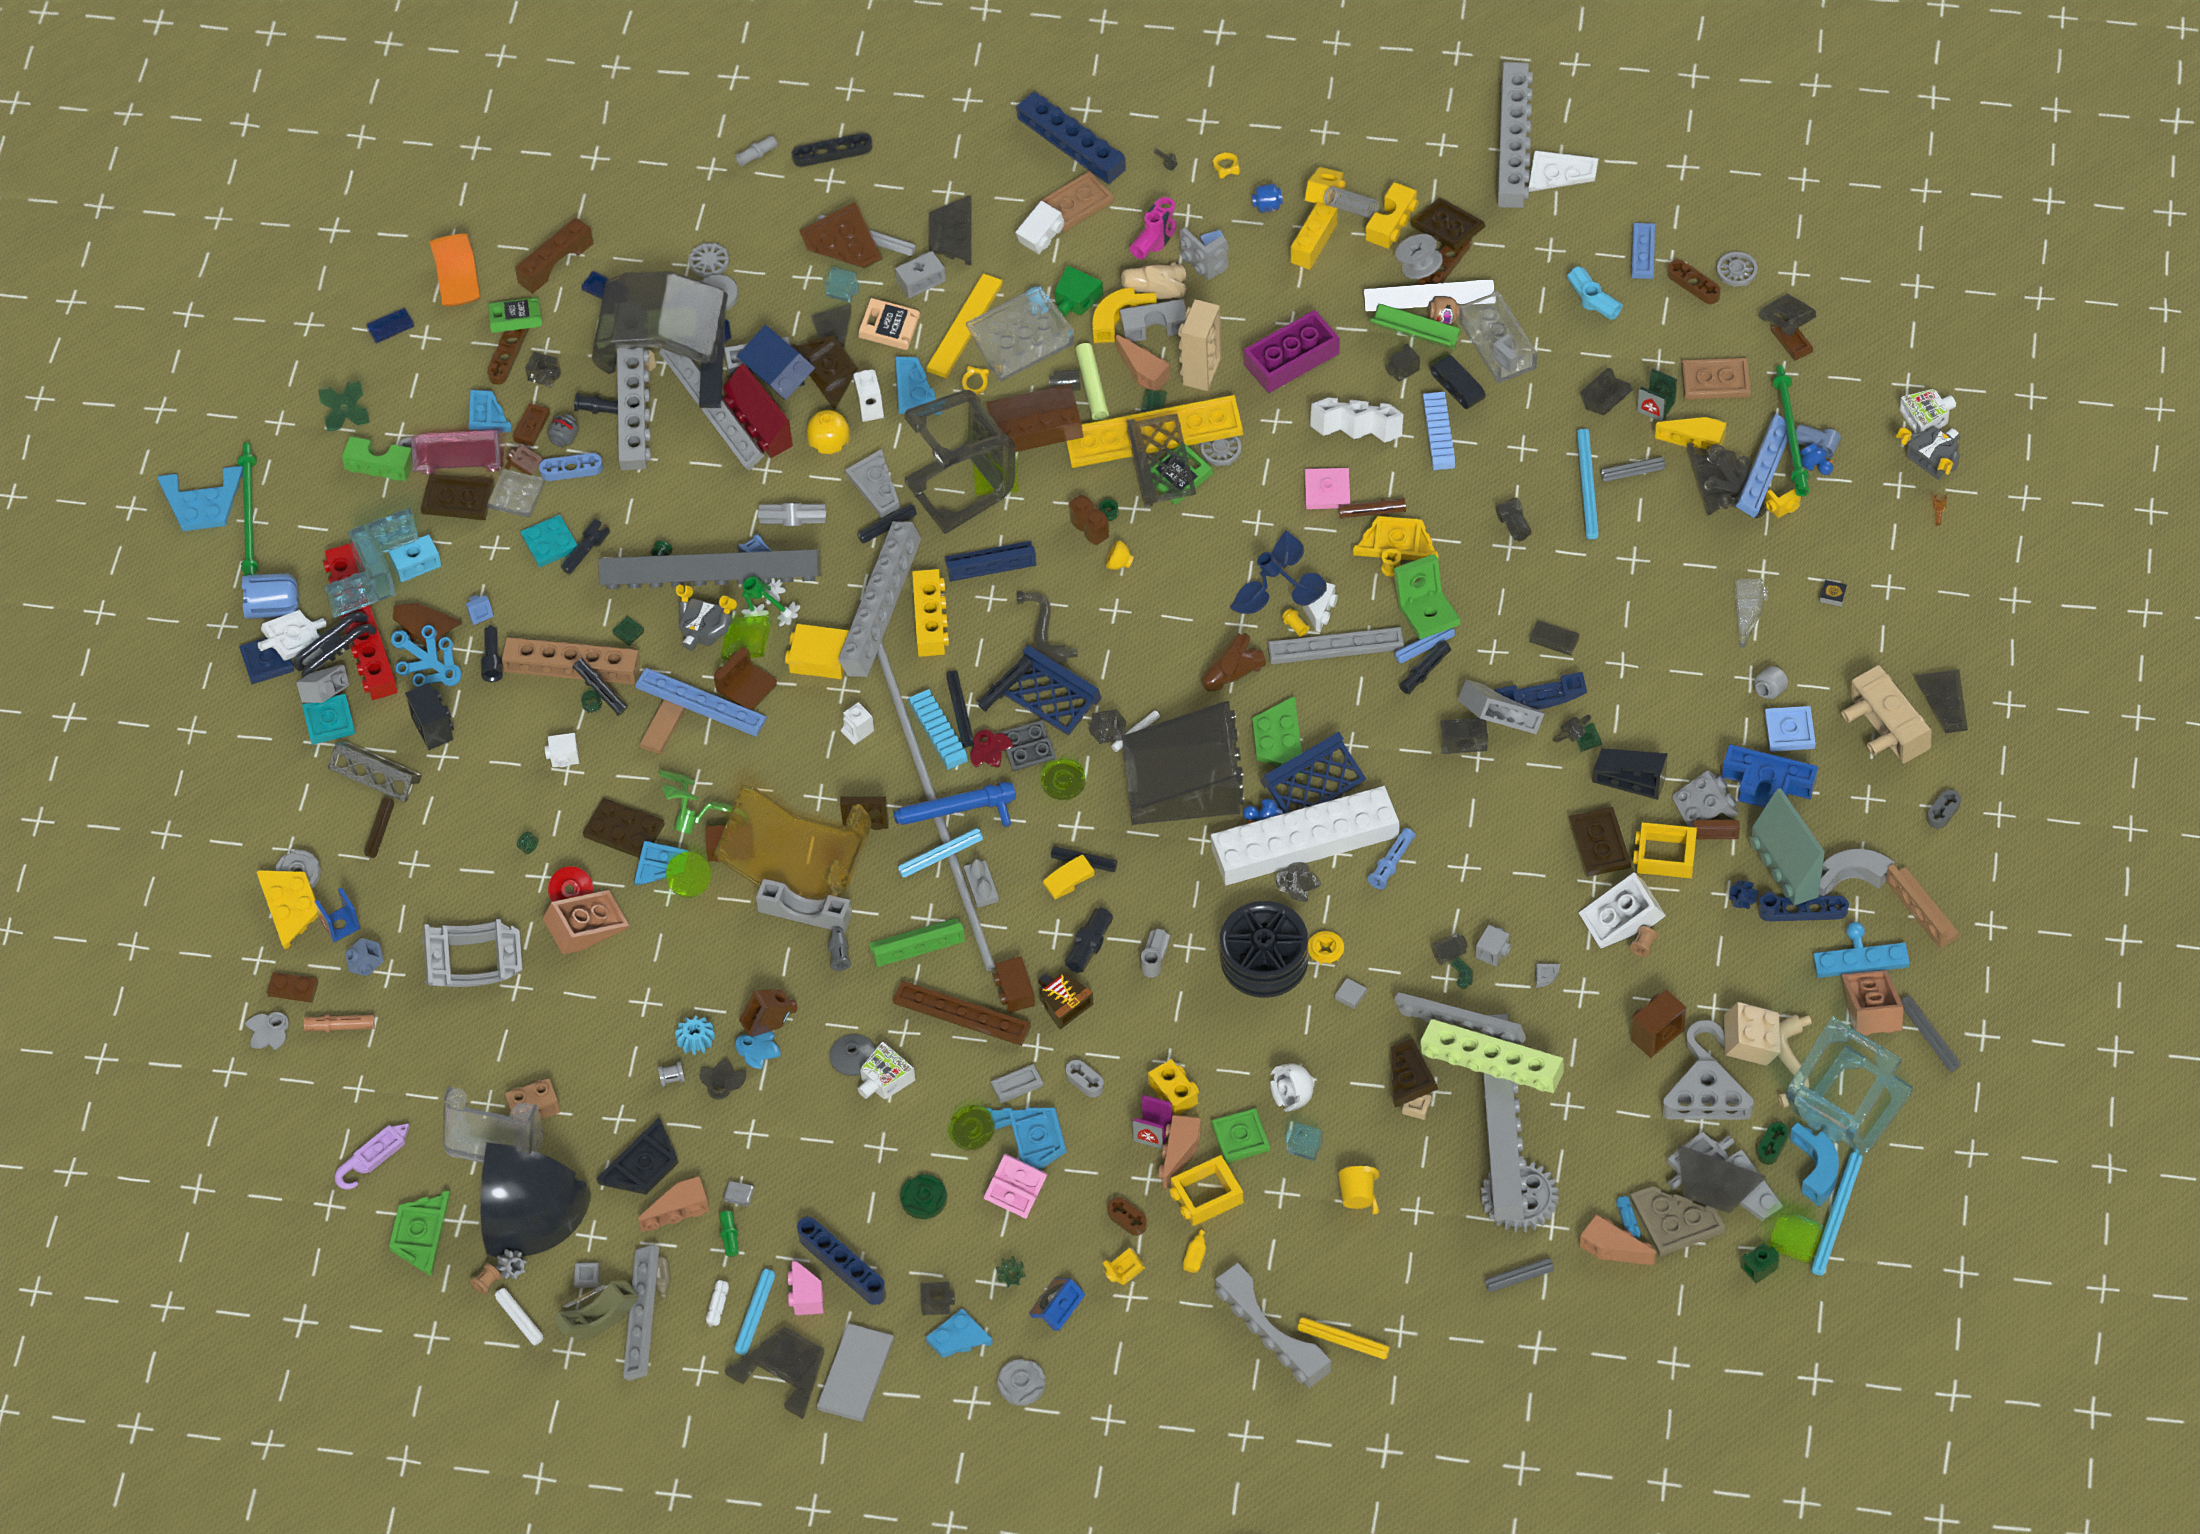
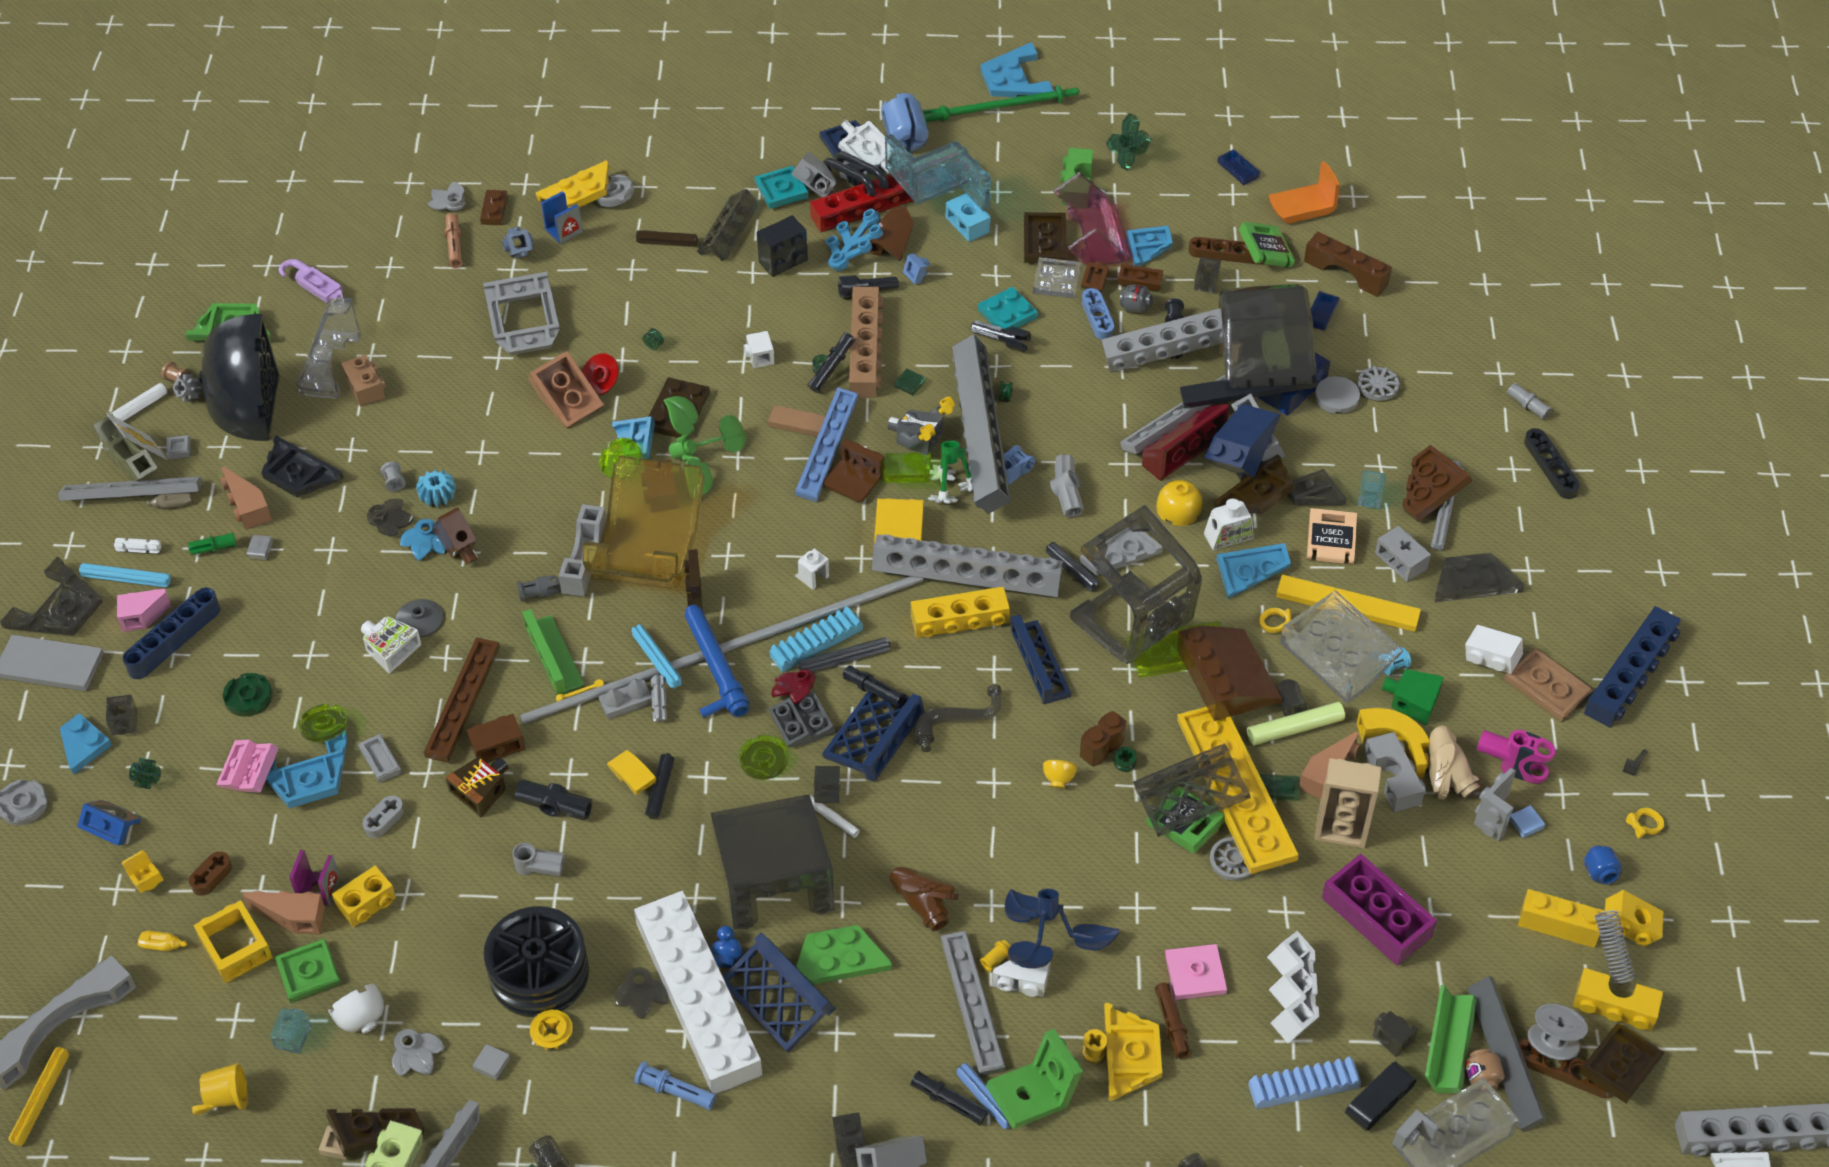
camera: 80 degrees right, 5 degrees down
none -> light grey plate [392,1029,444,1076]
none -> yellow hinge [556,679,604,702]
none -> light grey axle [651,675,667,722]

